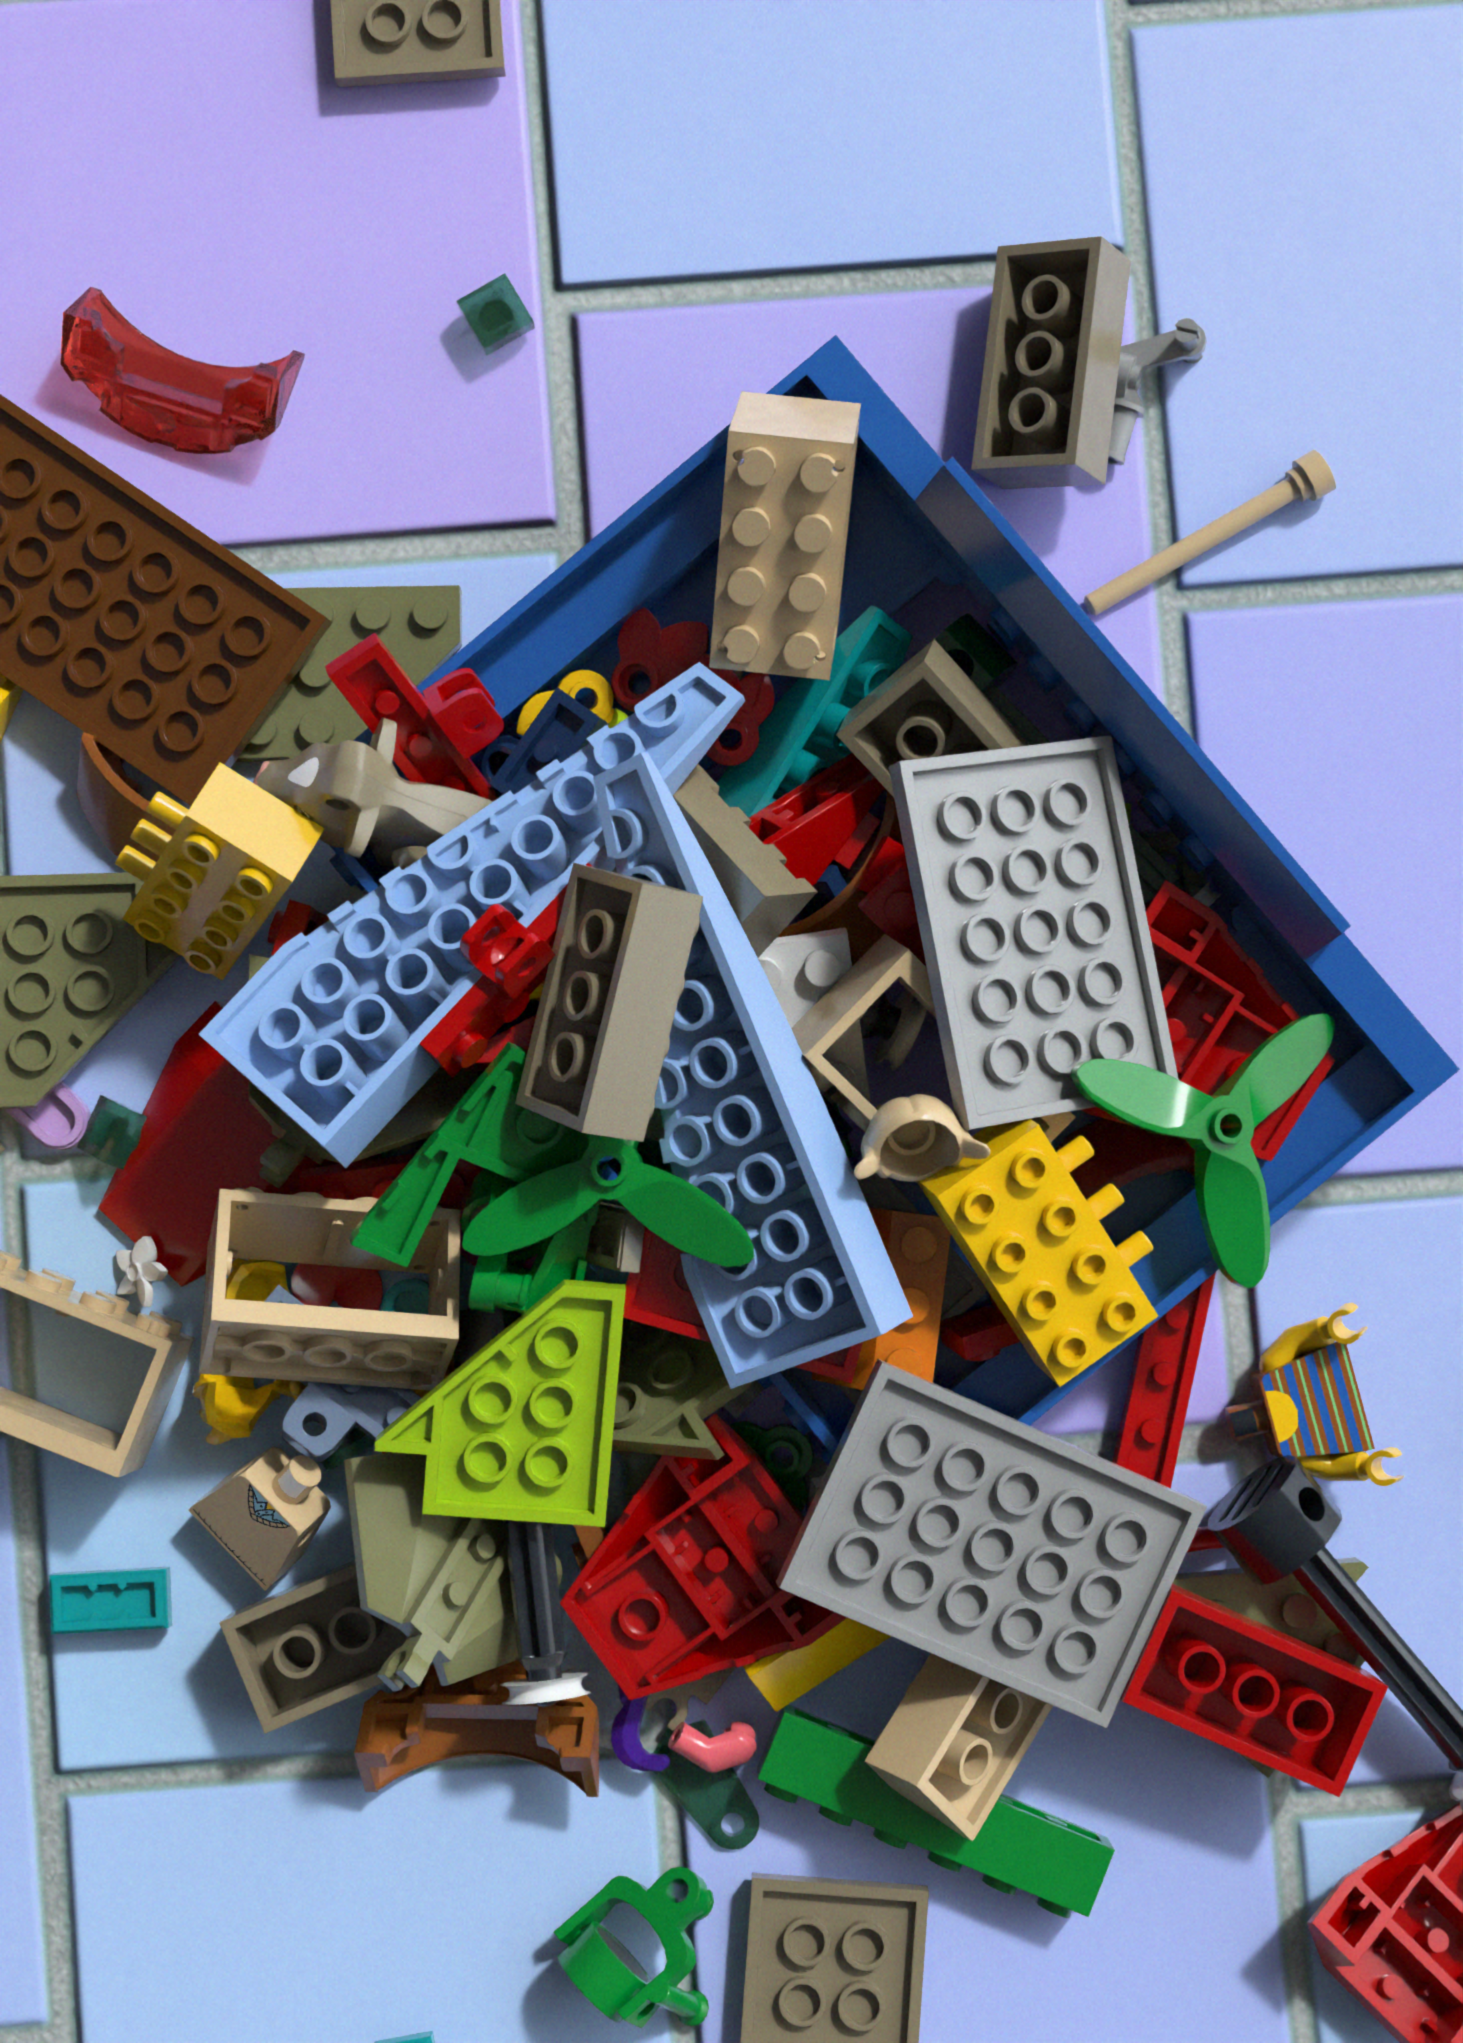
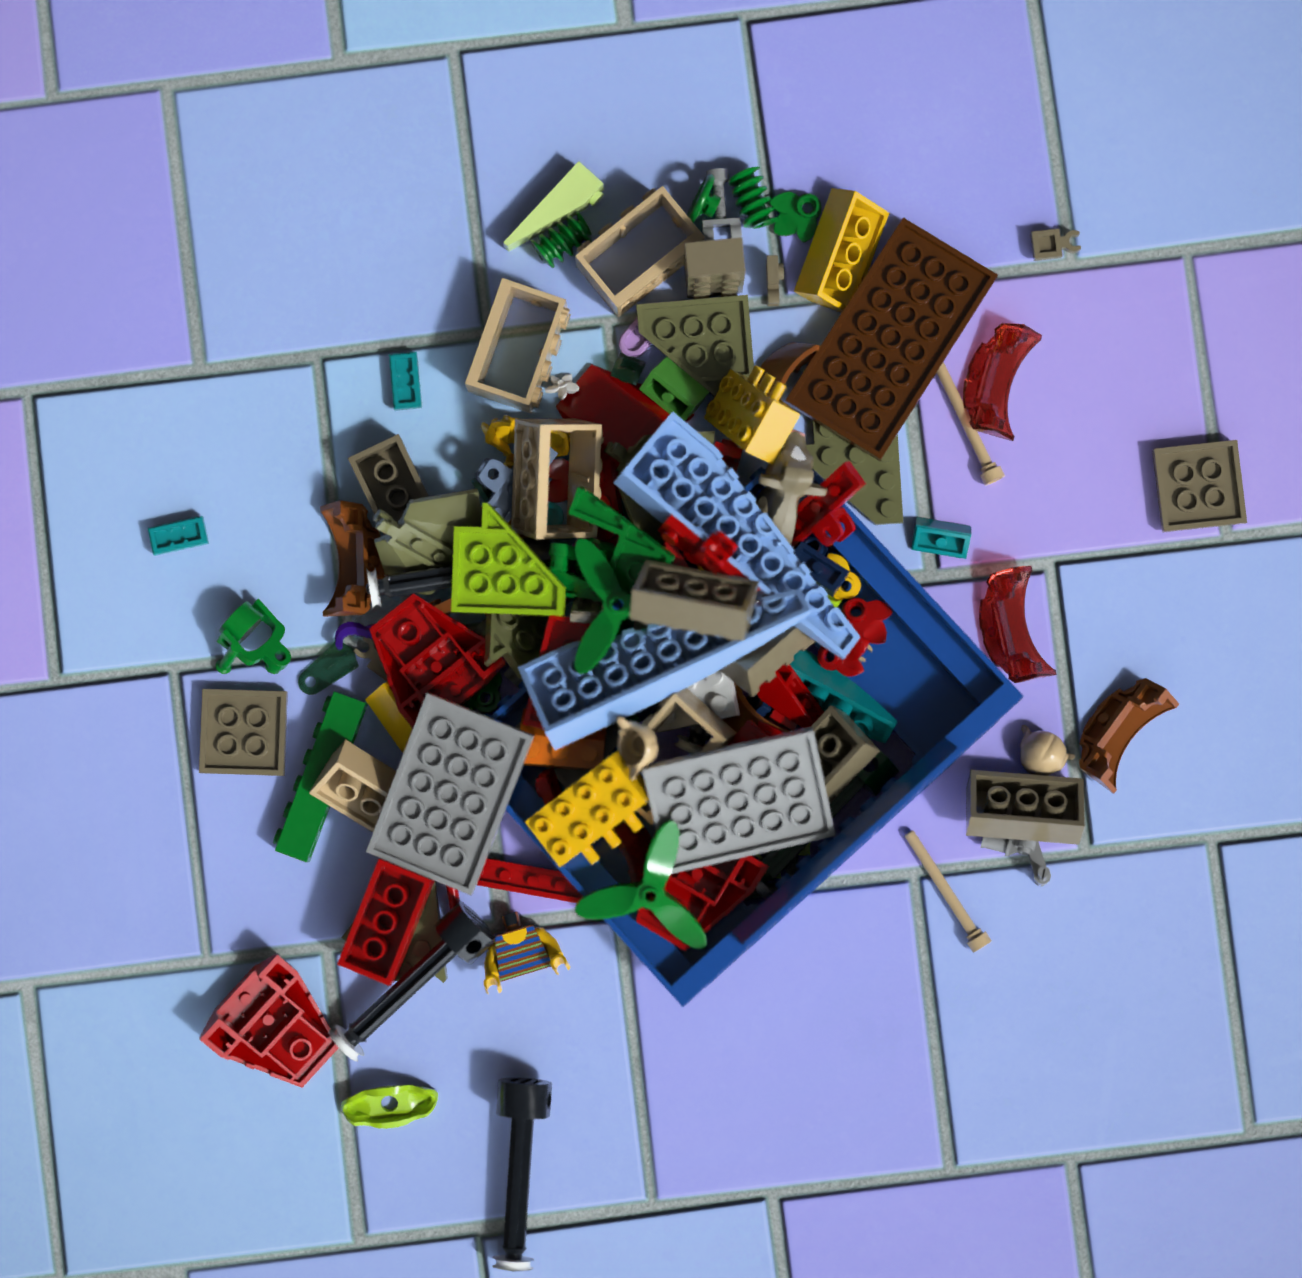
camera: 90 degrees right, 0 degrees up
tan torso [188,1446,331,1591] -> none
plate [456,273,535,356] -> none
coral arm [668,1721,756,1773] -> none
tan hose [709,391,861,680] -> none
none -> bright green brick [639,357,709,421]
none -> teal slope [911,517,972,559]
none -> tan piece [937,362,1005,486]
none -> clear red windscreen [979,566,1057,683]
none -> tan hair [1020,725,1075,776]
none -> dark orange windscreen [1079,678,1179,794]

